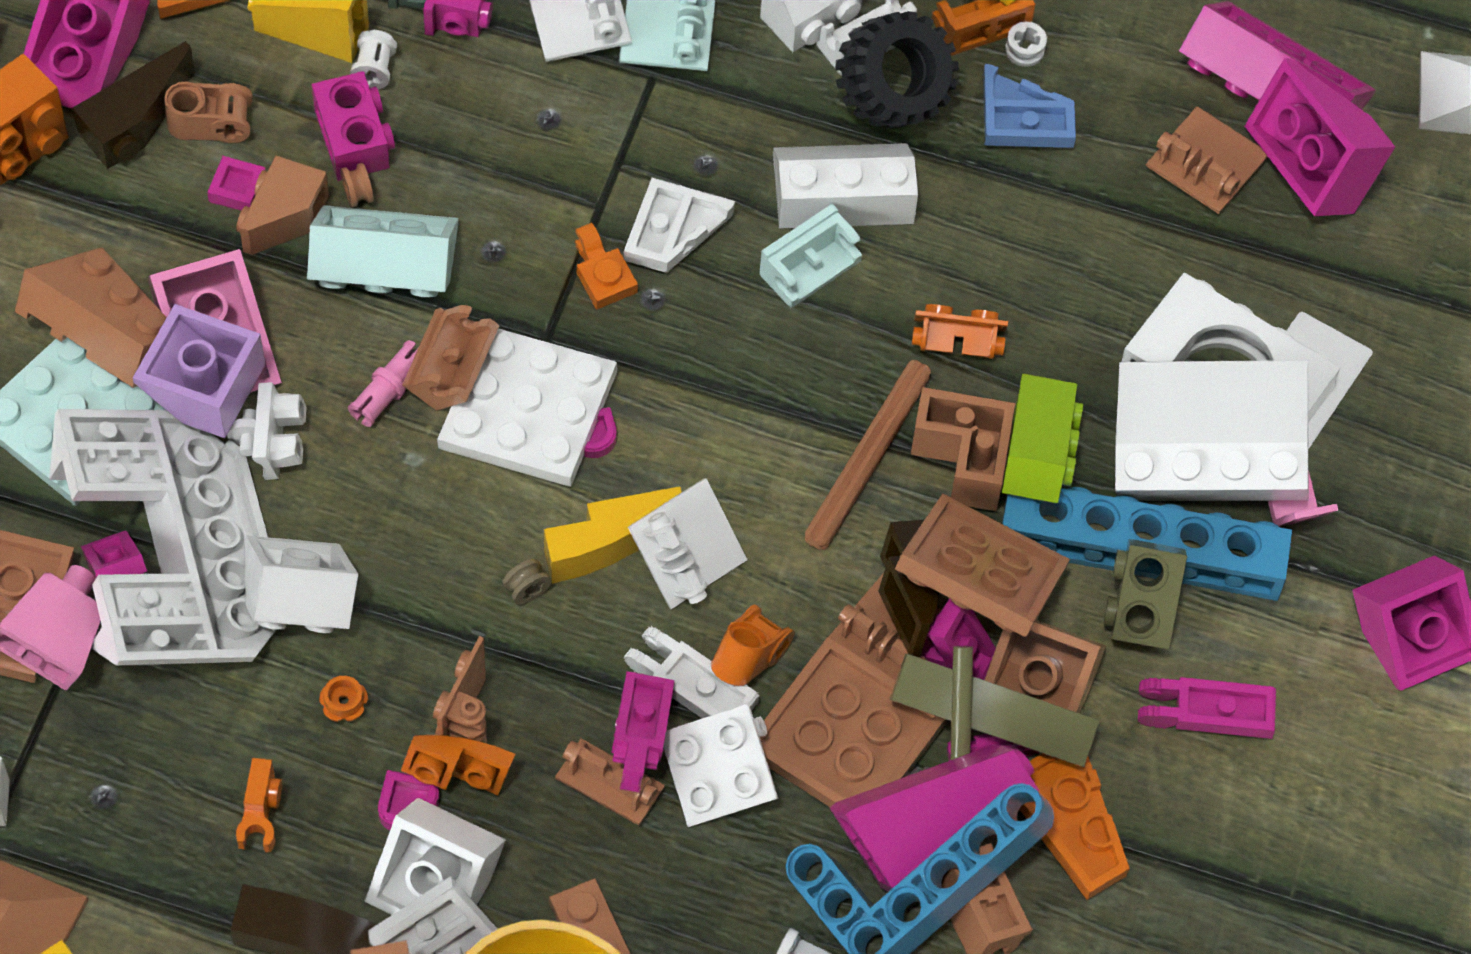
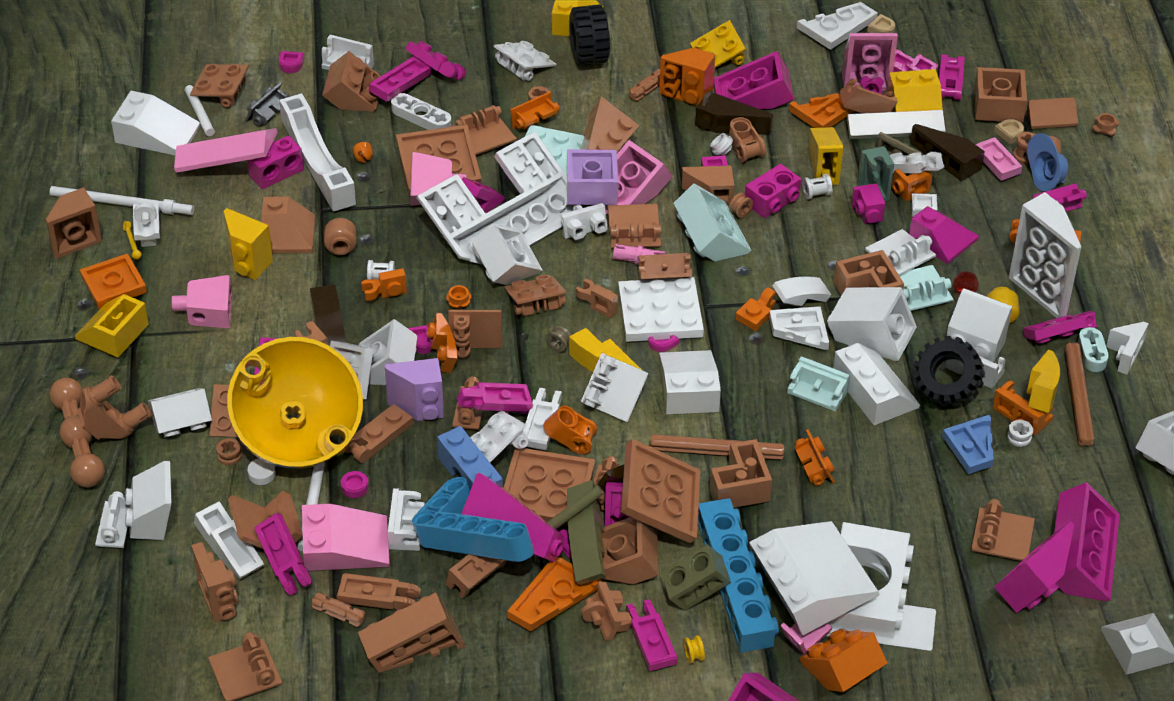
camera: 70 degrees right, 15 degrees down
lime brick [1002,374,1083,503] -> none
none -> nougat head [324,218,357,255]
none -> white bush [367,260,395,280]
none -> lavender slope [384,358,444,421]
none -> medium blue arch [437,426,503,490]
none -> nougat hinge [504,275,567,317]
none -> nougat plate [576,279,618,319]
none -> nougat hips [581,582,632,641]
none -> nougat hinge [608,204,661,249]
none -> white slope [659,350,721,414]
none -> yellow bush [683,635,705,664]
none -> white plate [710,133,733,155]
none -> white slope [772,277,831,306]
none -> orange slope [799,628,888,692]
none -> white slope [827,287,917,361]
none -> nougat brick [834,250,904,296]

